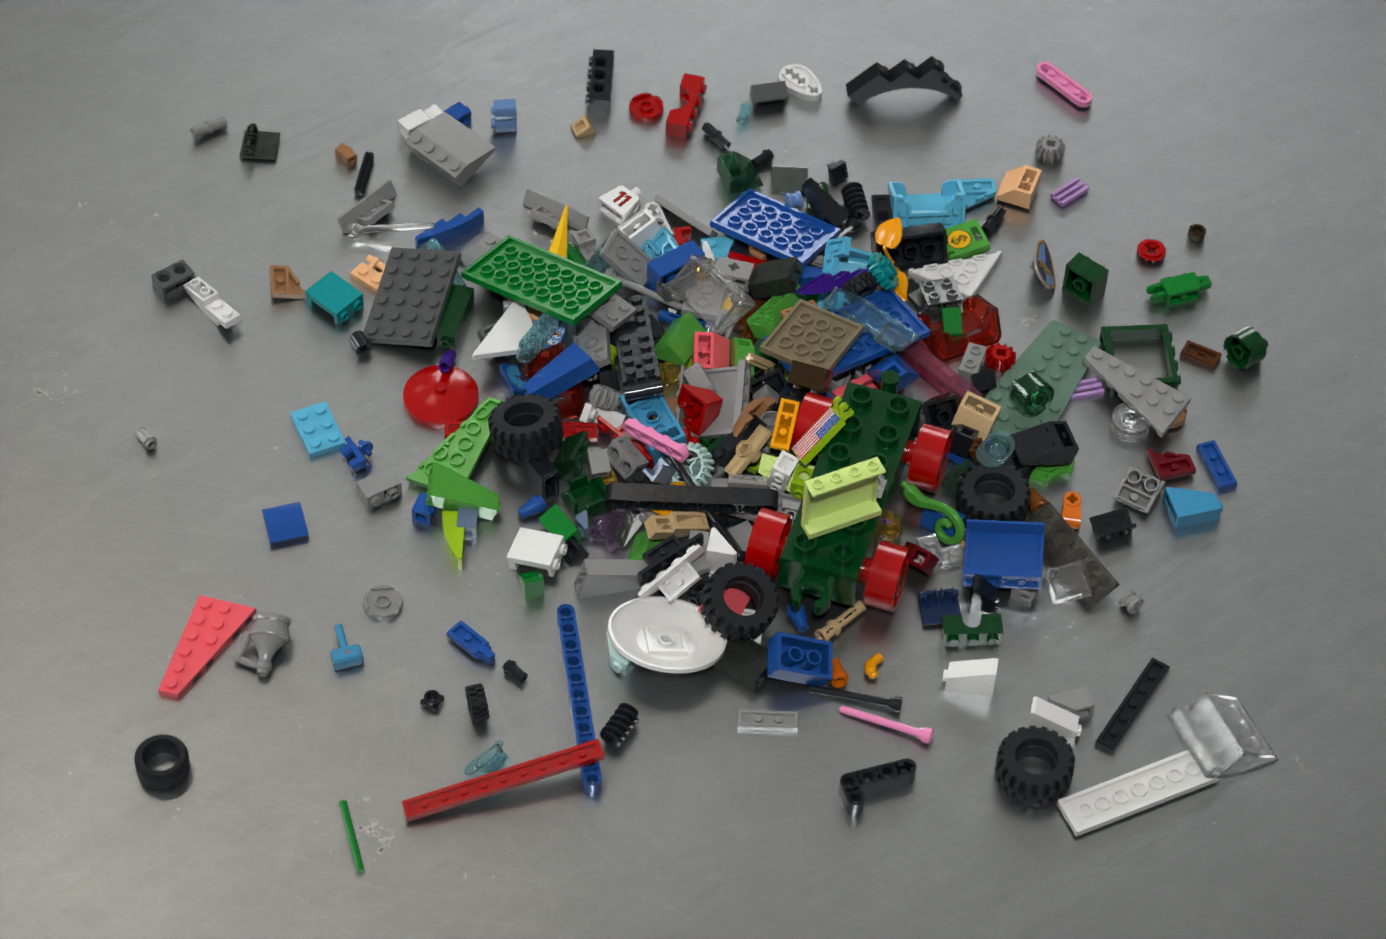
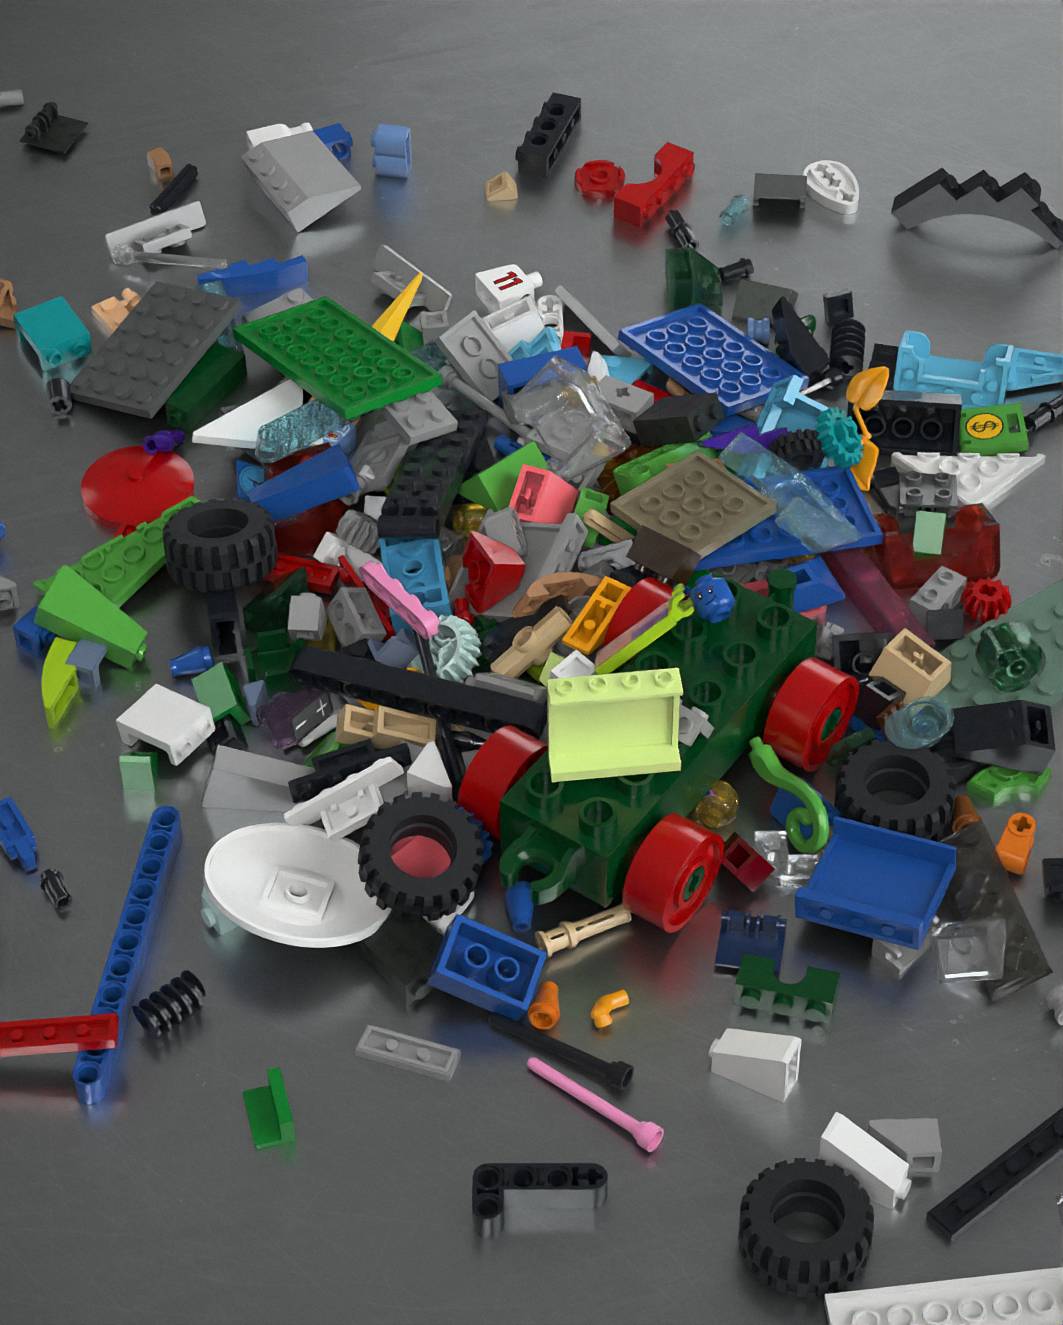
camera: 20 degrees right, 5 degrees down
black slope [970,574,1000,614] -> none
none -> green panel [243,1067,296,1149]
none -> blue head [689,575,735,623]

